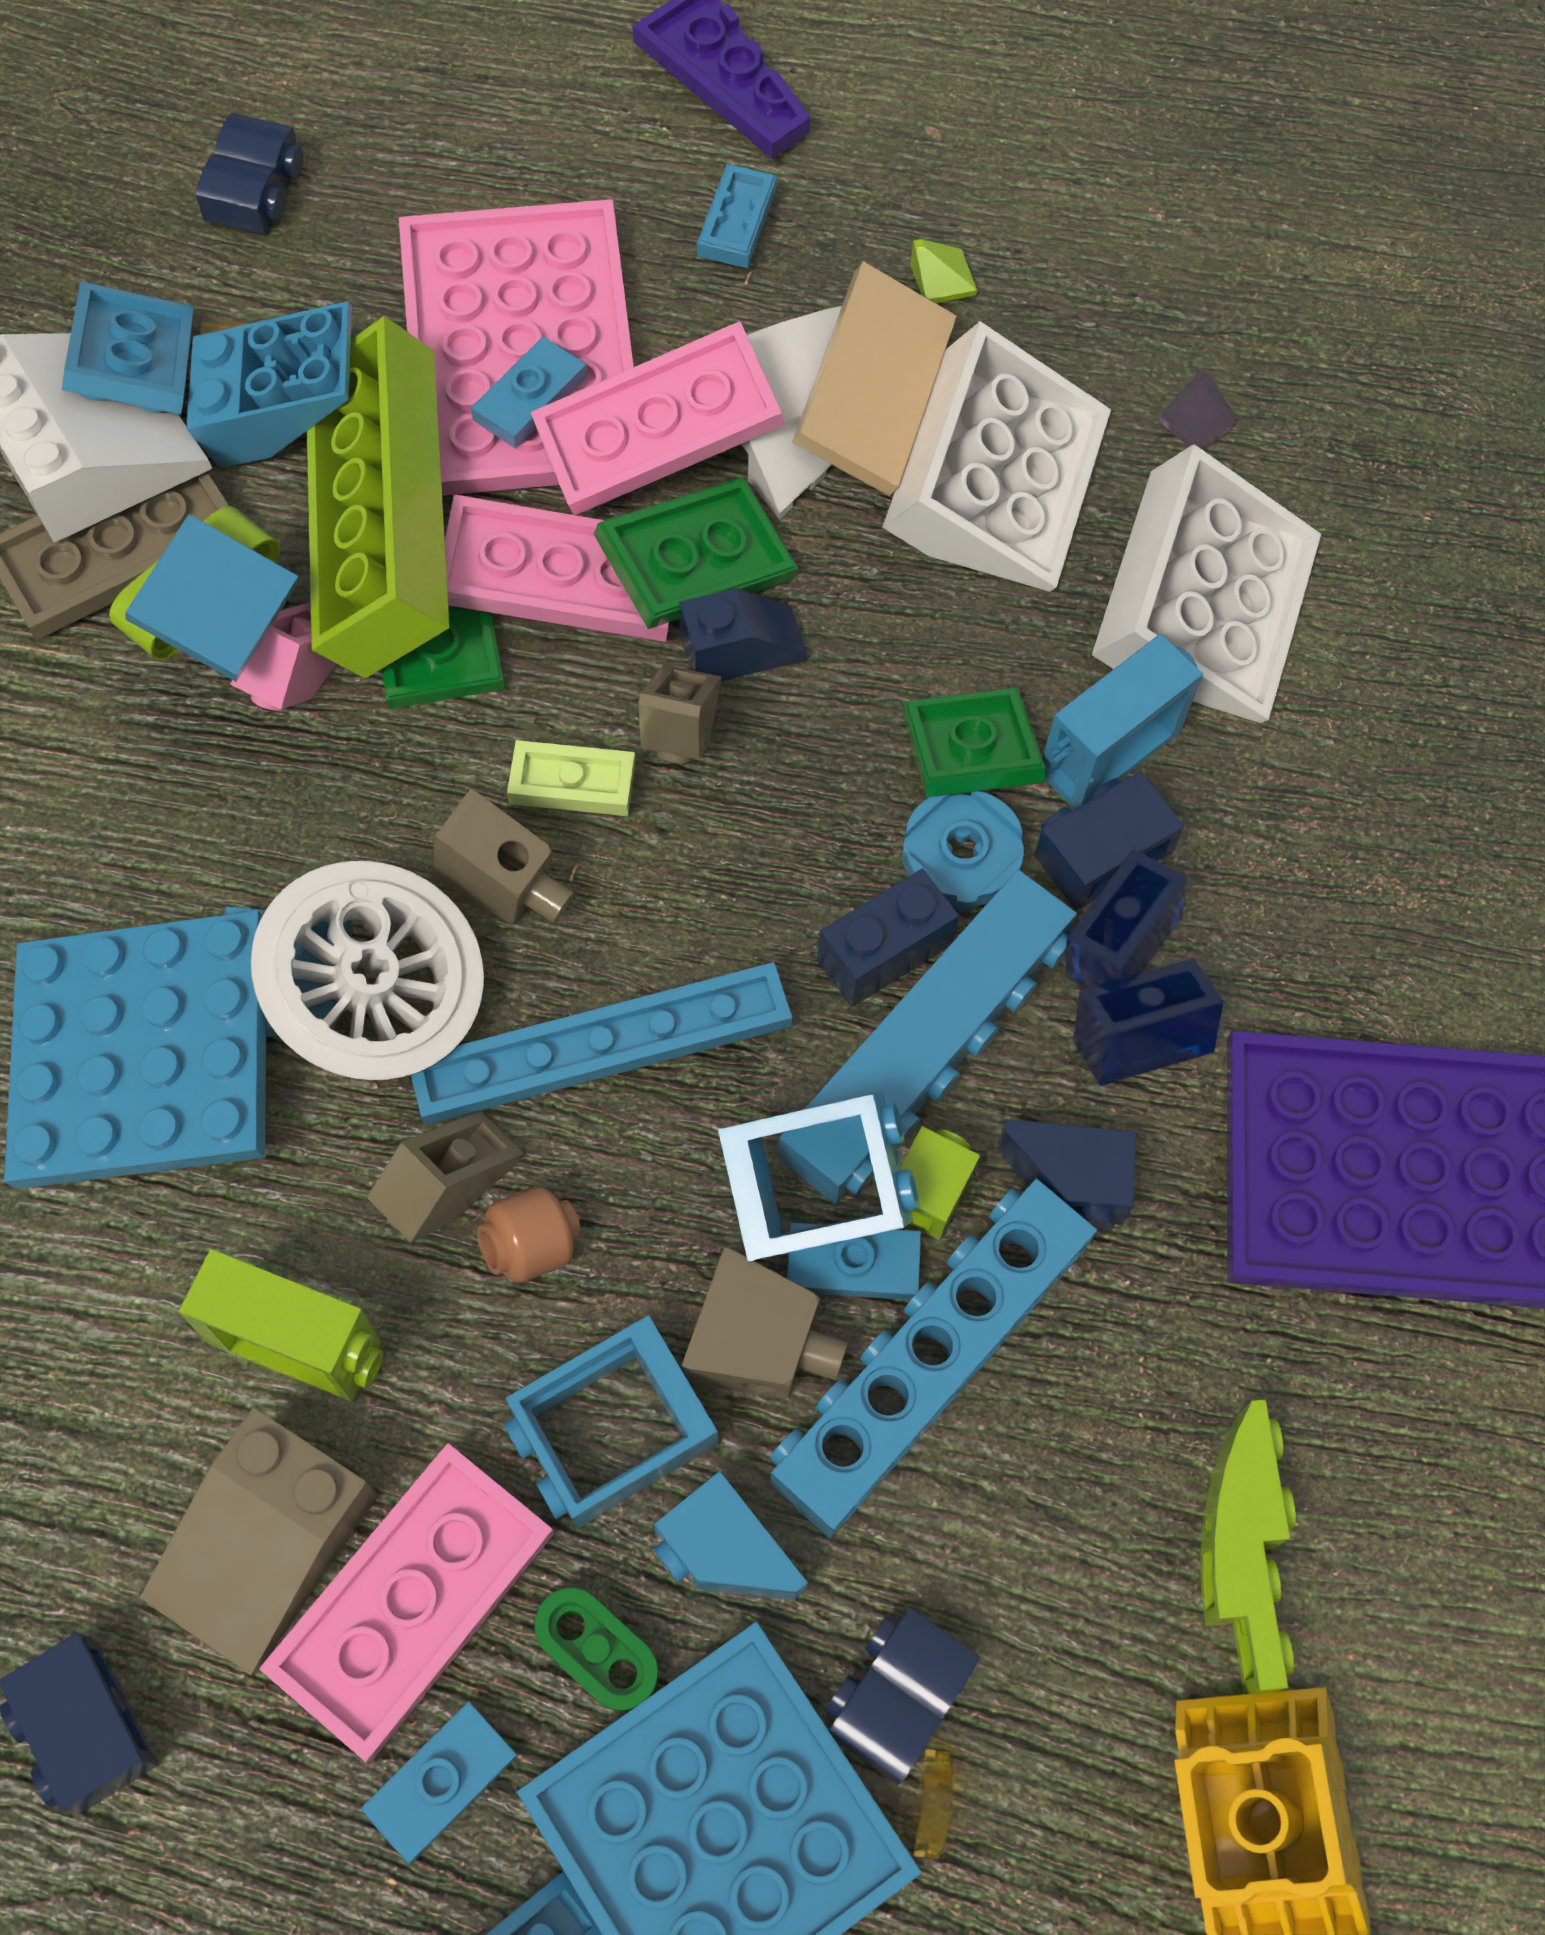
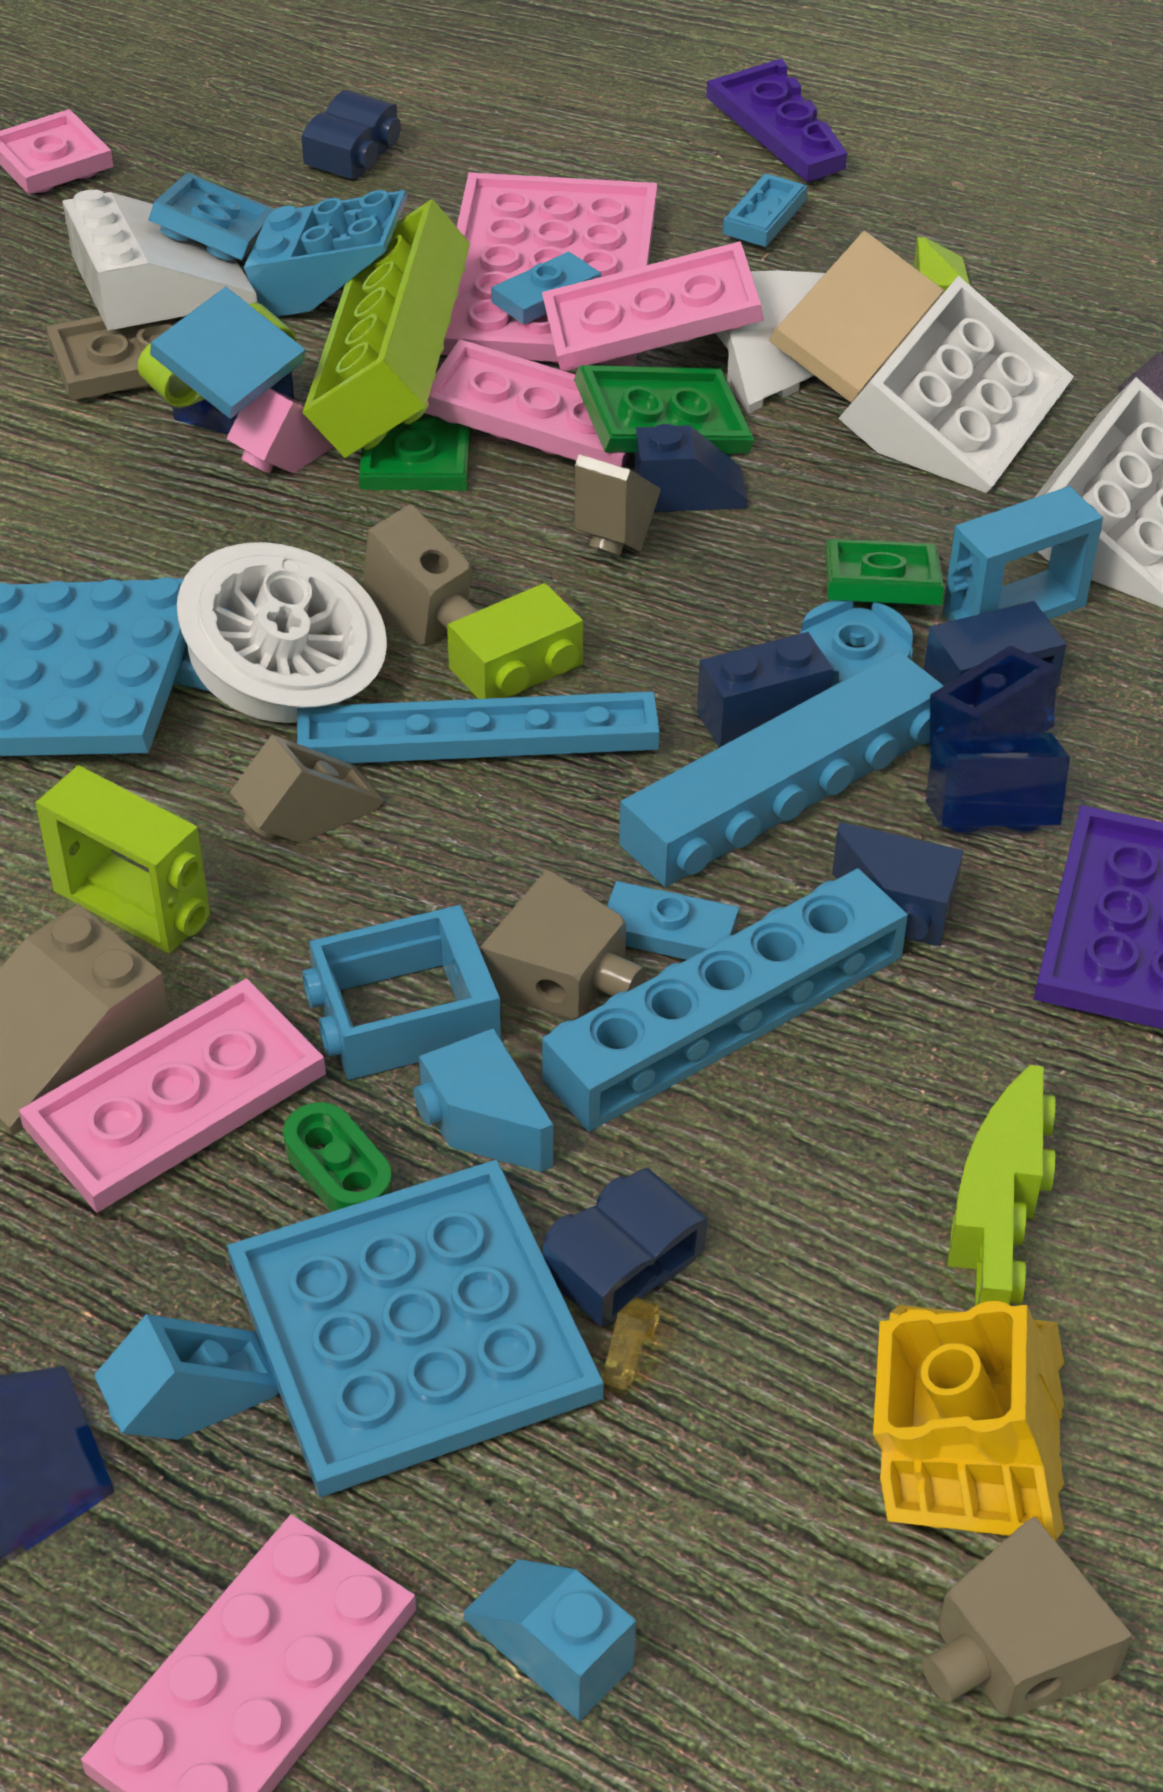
camera: 15 degrees right, 20 degrees down
dark azure plate [360,1701,519,1865] -> none
nougat head [477,1187,580,1283] -> none
yellowish green plate [507,740,636,816] -> none
window [718,1092,919,1261] -> none
lime brick [882,1126,980,1240] -> none
none -> lime brick [447,583,583,699]

